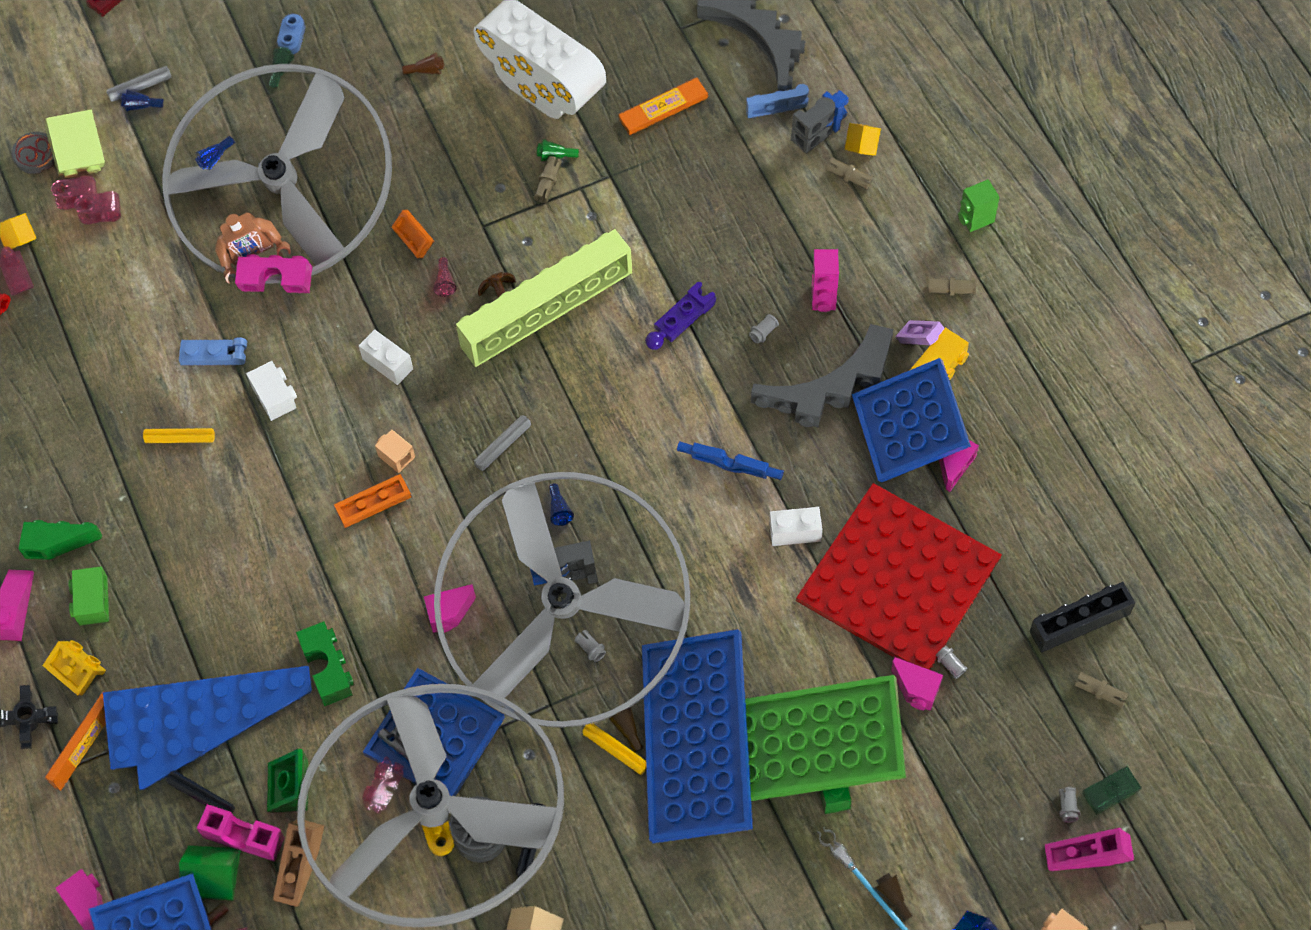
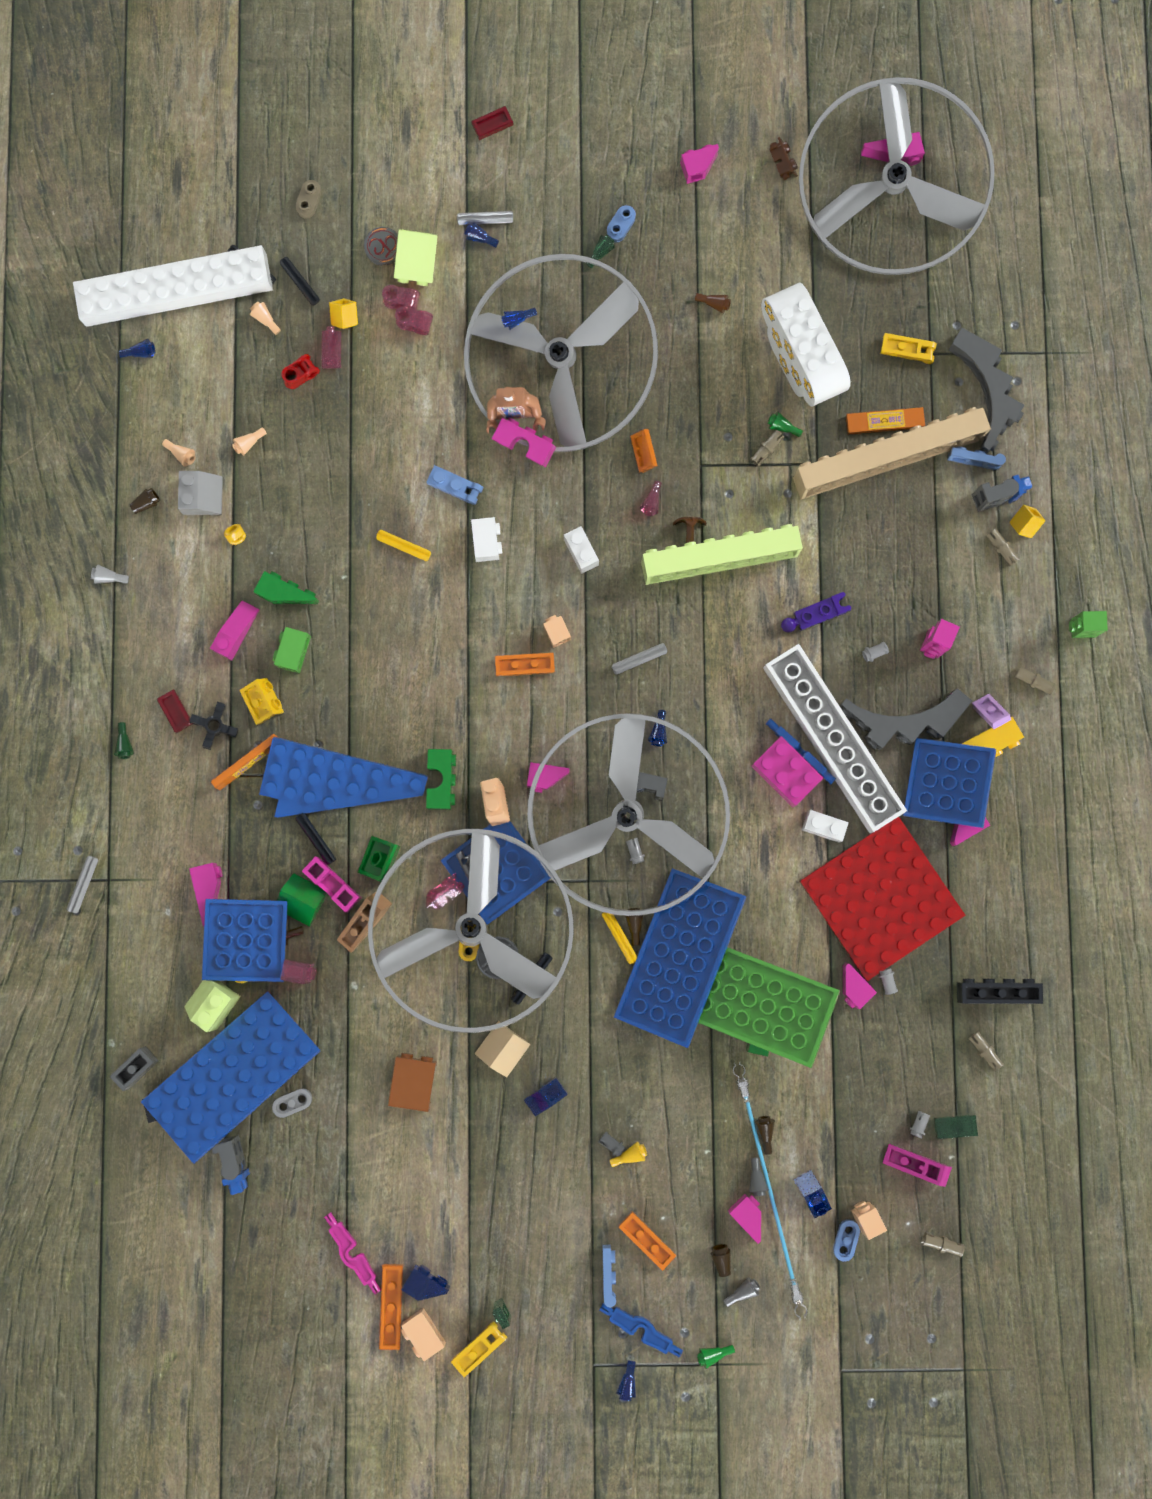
camera: 20 degrees right, 20 degrees up
none -> light nougat brick [480,778,510,826]
none -> dark pink brick [751,736,823,808]
none -> white brick [763,644,907,833]
none -> tan brick [793,407,991,500]
none -> yellow plate [880,333,937,364]

